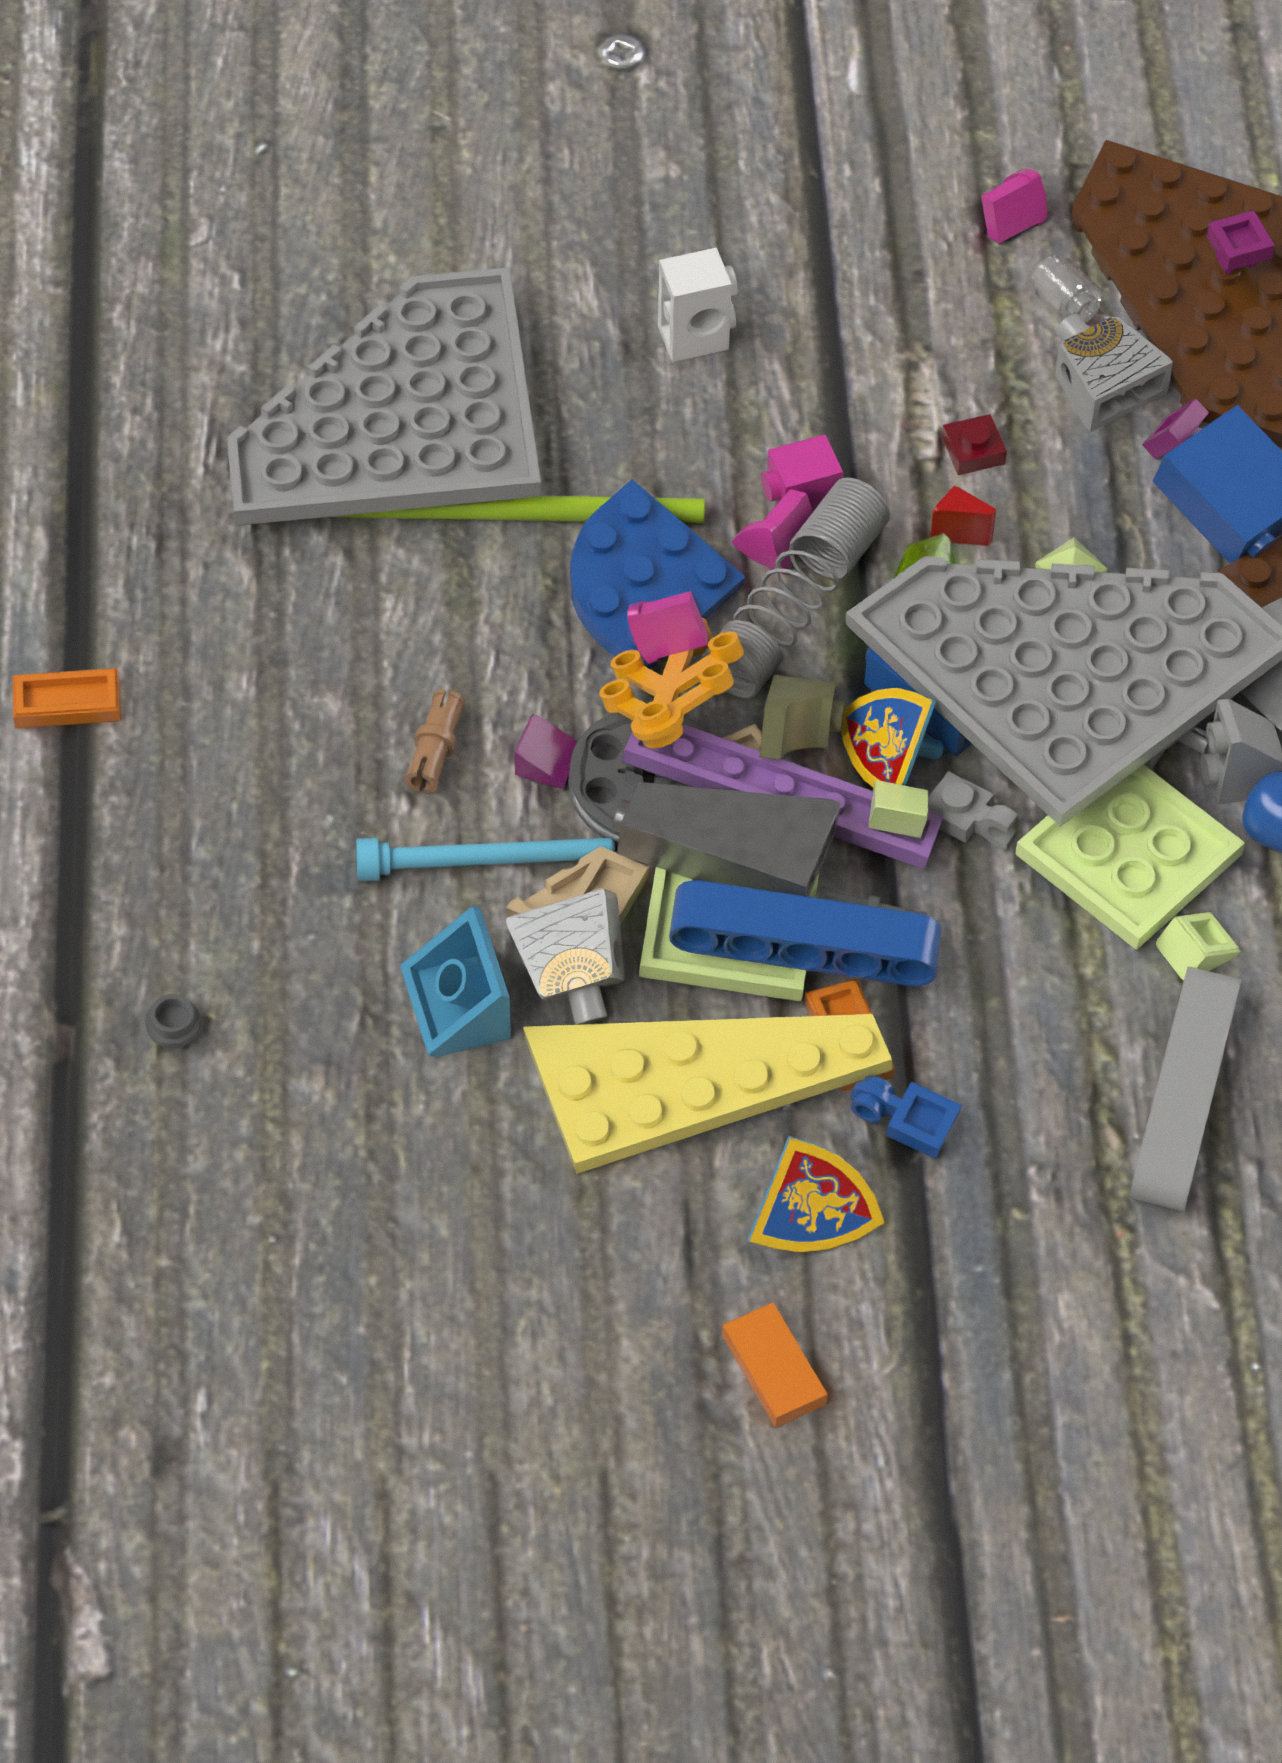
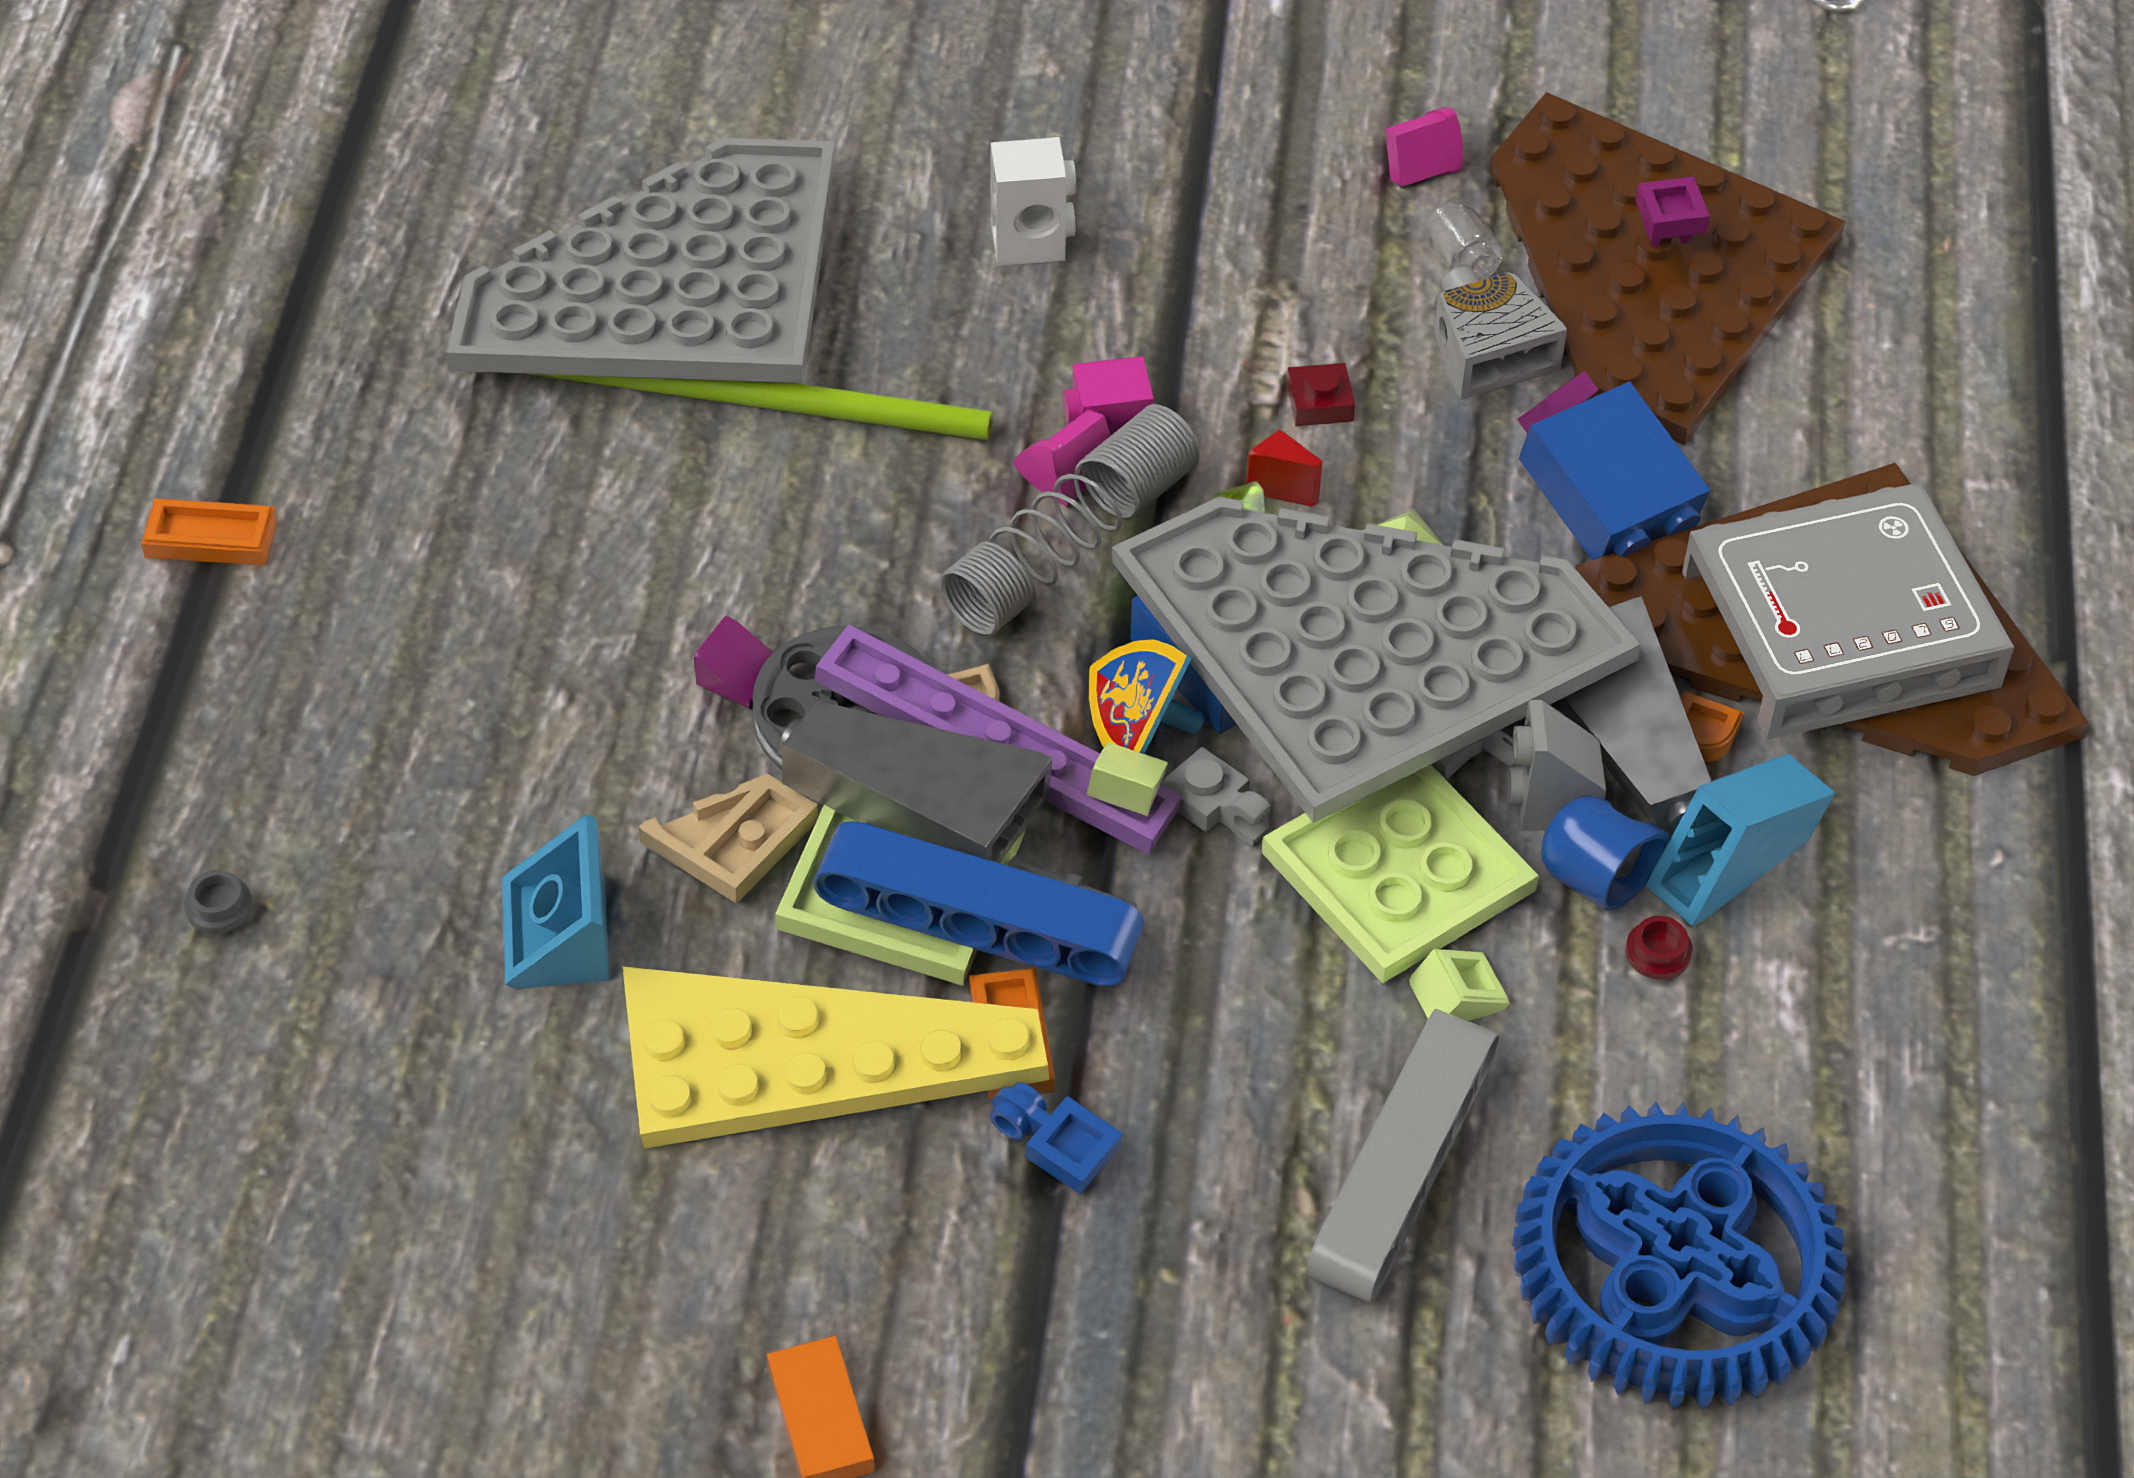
camera: 10 degrees right, 5 degrees down
medium azure piece [356,838,615,882] -> none
medium nougat pin [404,689,466,793] -> none
torso [505,888,625,1025] -> none
blue plate [569,479,745,669] -> none
light orange plant [599,618,744,749] -> none
dark pink tile [628,591,708,664] -> none
shield [747,1136,885,1252] -> none
olive arch [759,675,844,760] -> none

